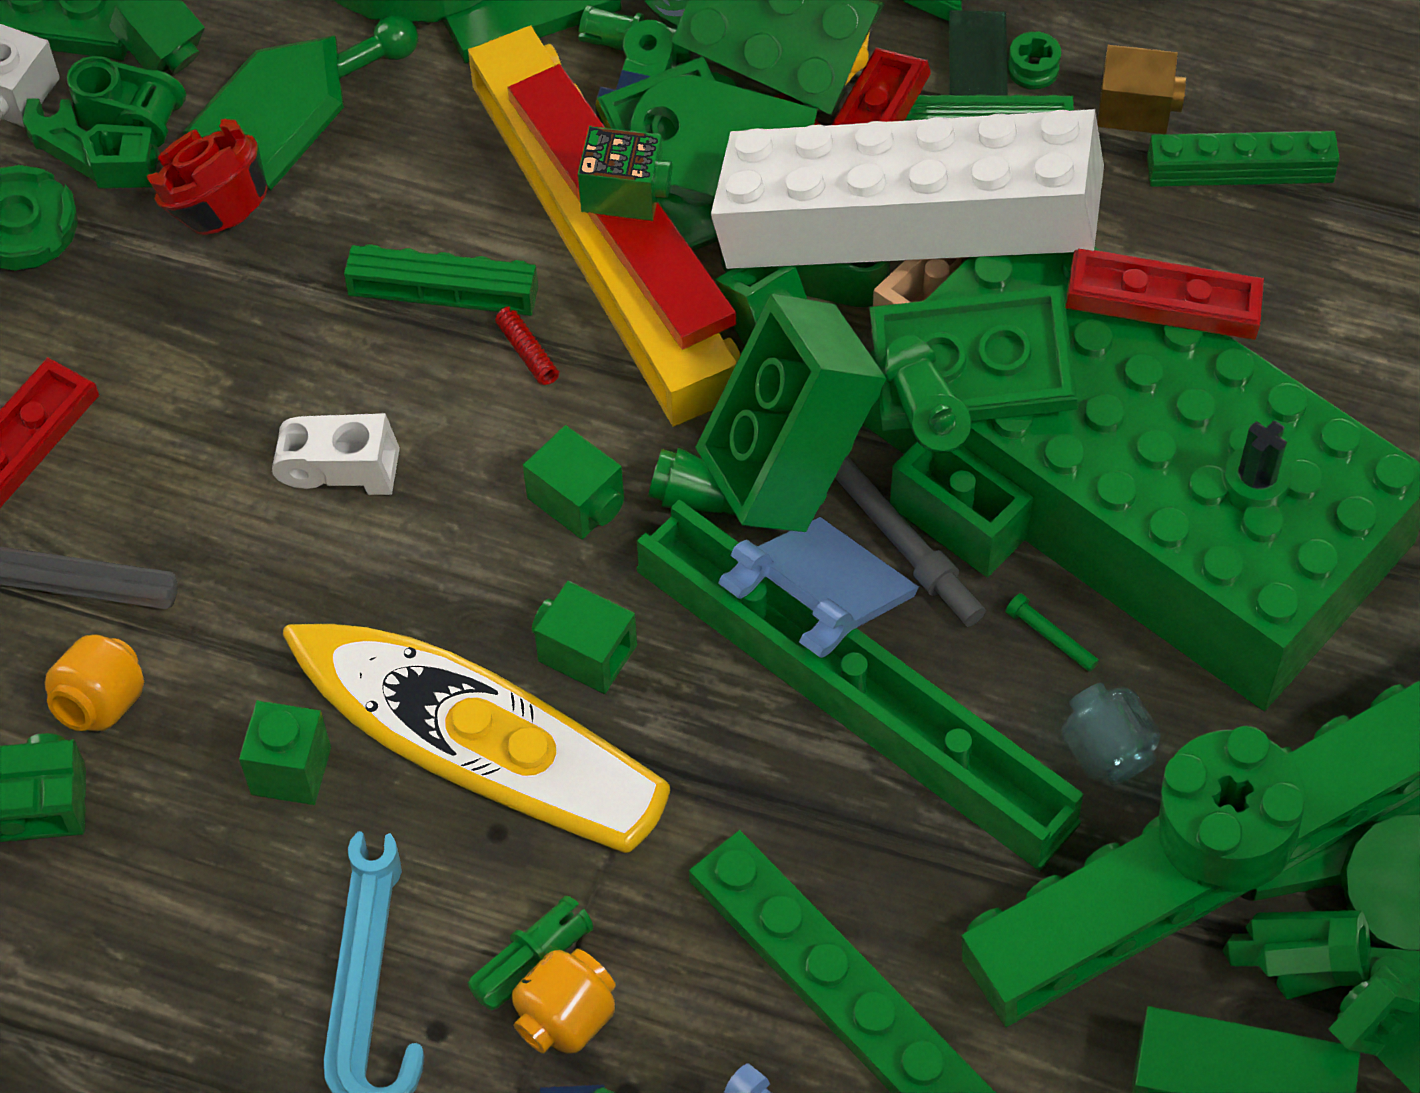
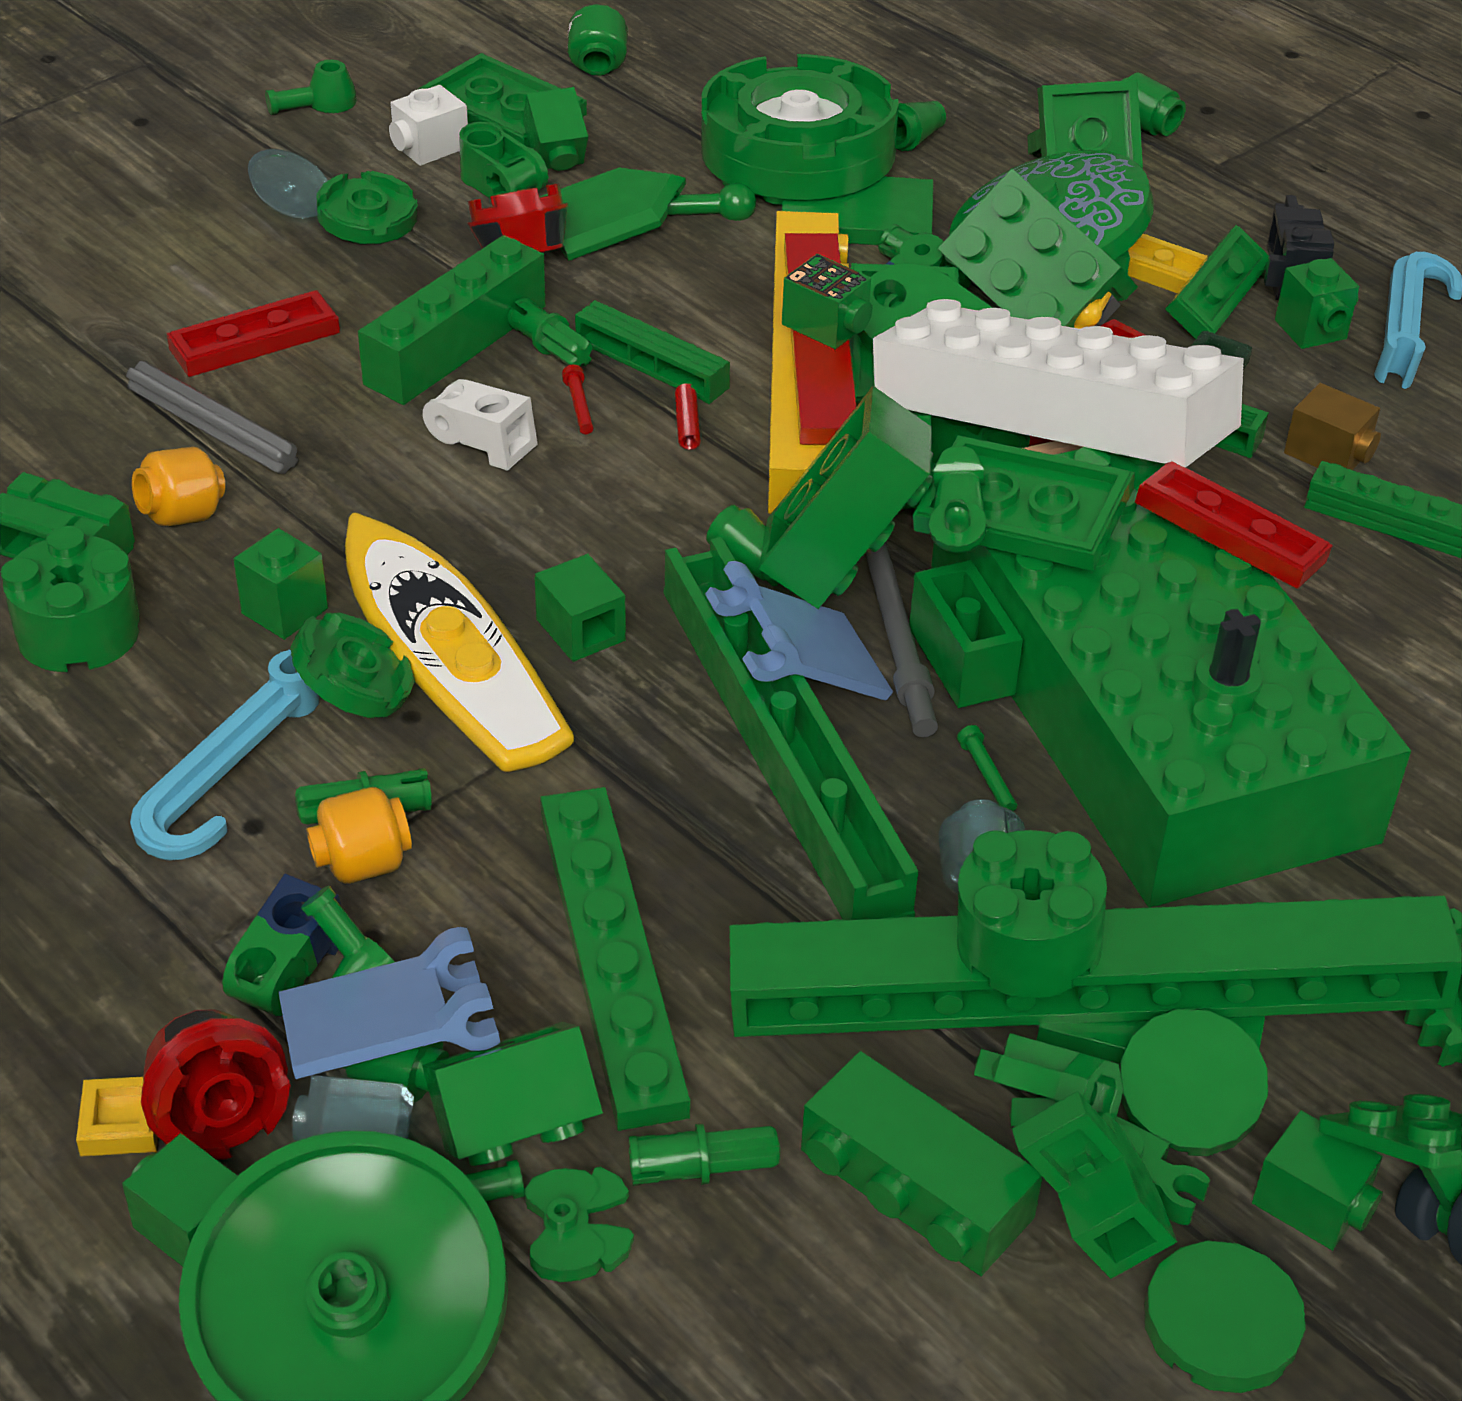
camera: 25 degrees right, 15 degrees down
green piece [23,98,159,188] -> none
green brick [523,425,624,540] -> none
green bush [1008,32,1061,89] -> none
none -> green brick [0,526,140,672]
none -> green tile [290,613,415,718]
none -> green brick [358,235,546,406]
none -> green axle [507,298,593,366]
none -> red piece [562,364,594,435]

